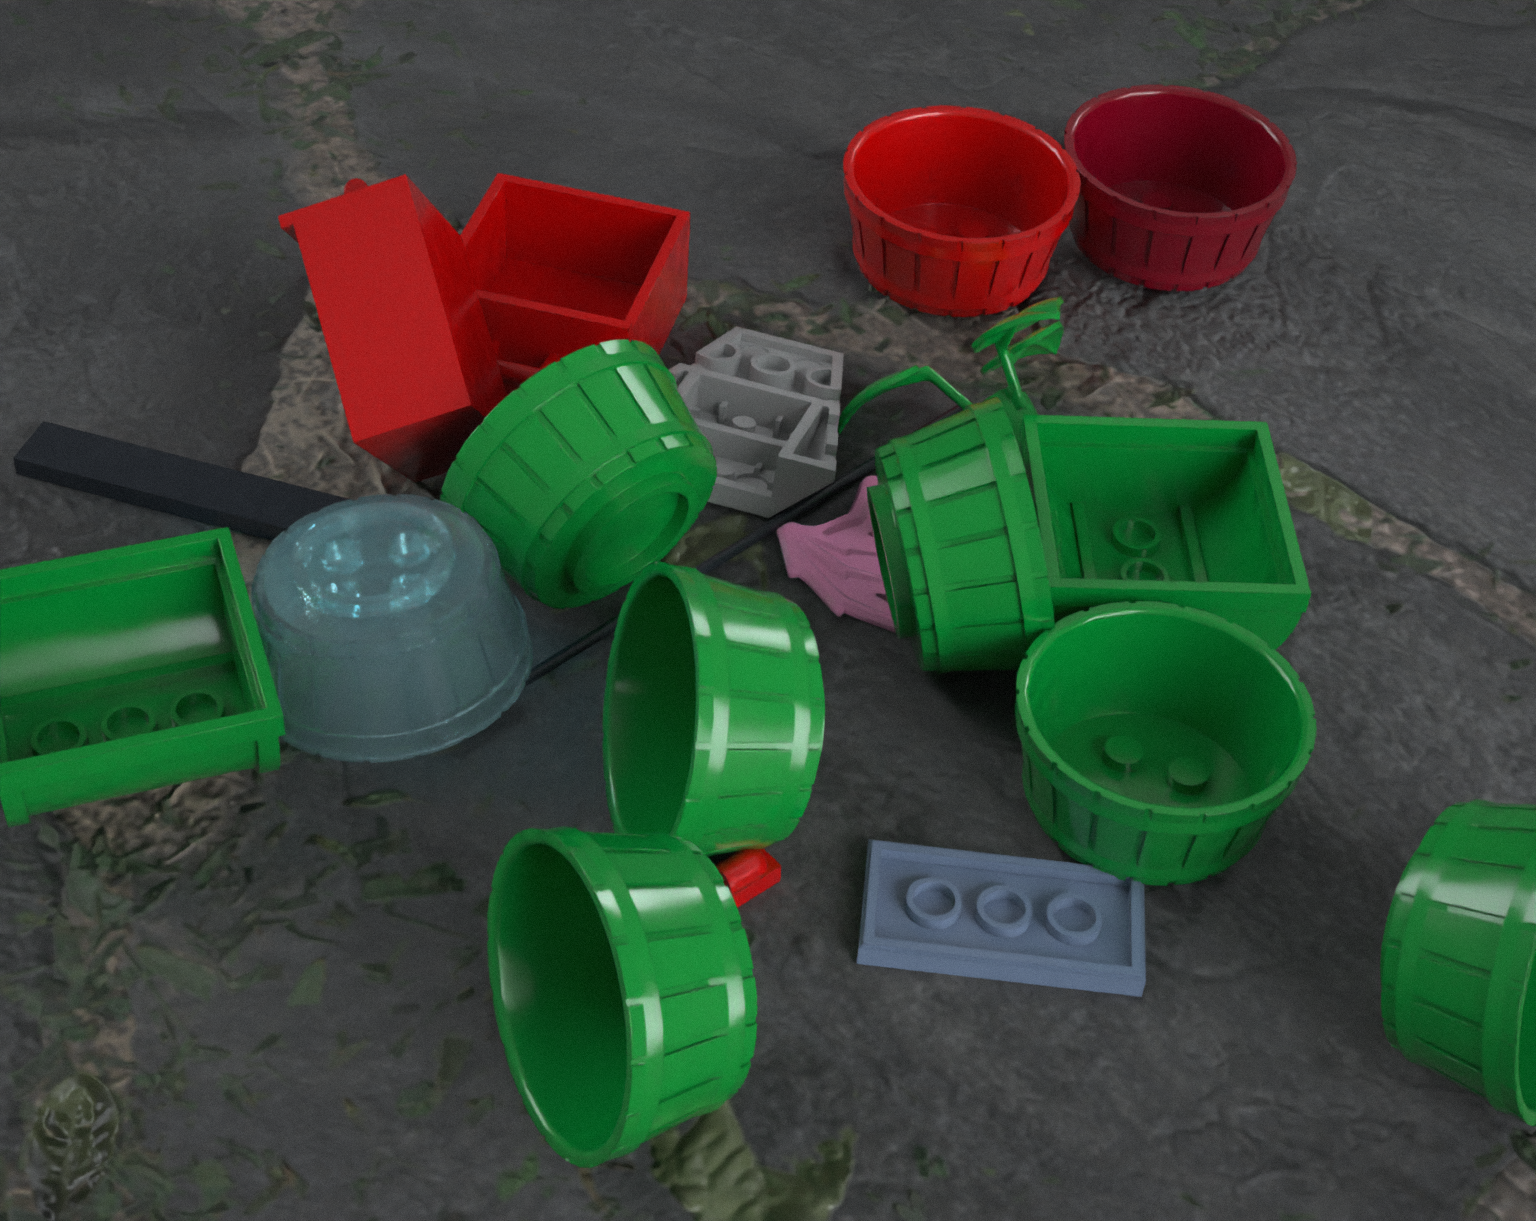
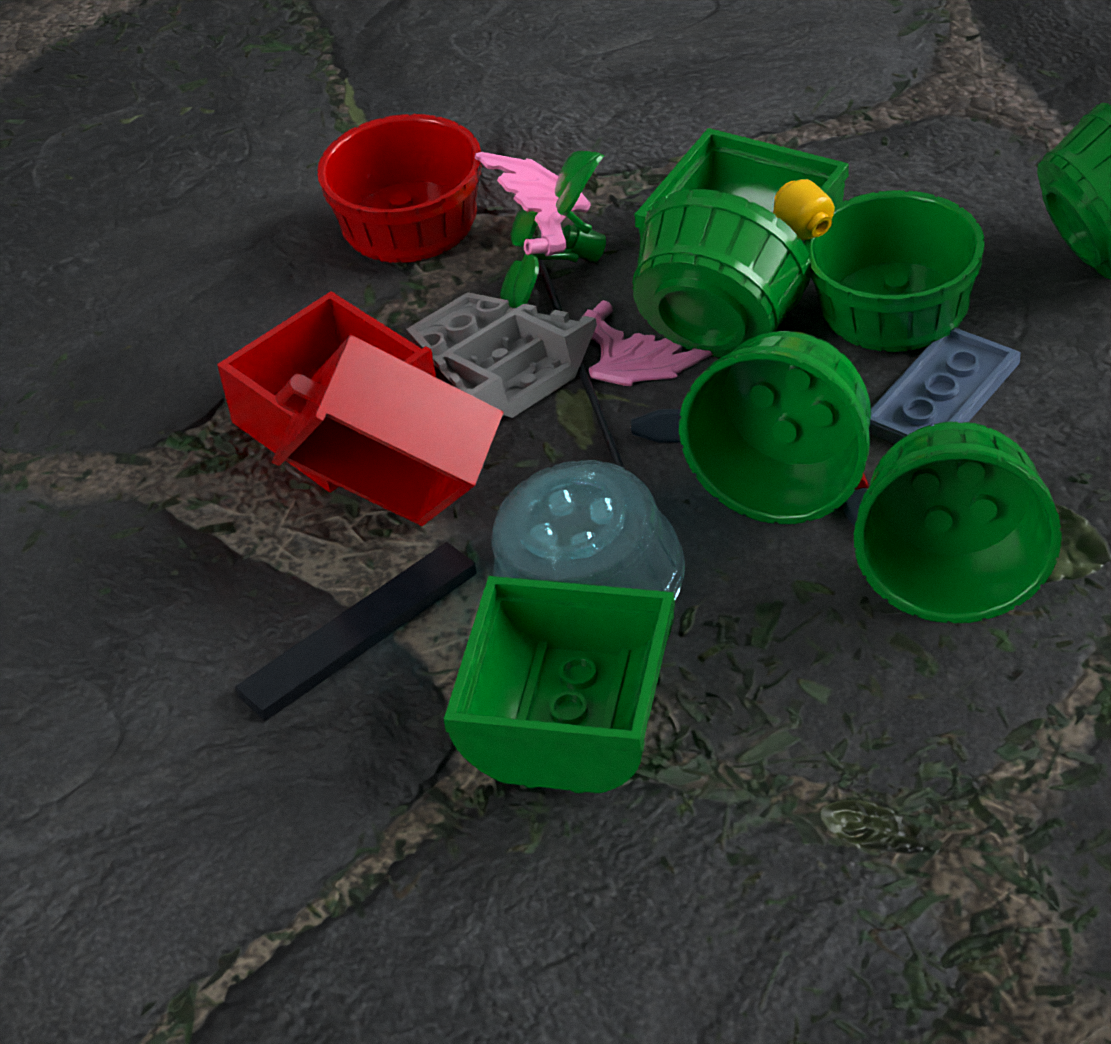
camera: 50 degrees left, 0 degrees up
green piece [439,339,717,609] -> none
dark red piece [1064,84,1297,291] -> none
none -> bright pink animal [475,152,591,257]
none -> yellow head [773,179,835,240]

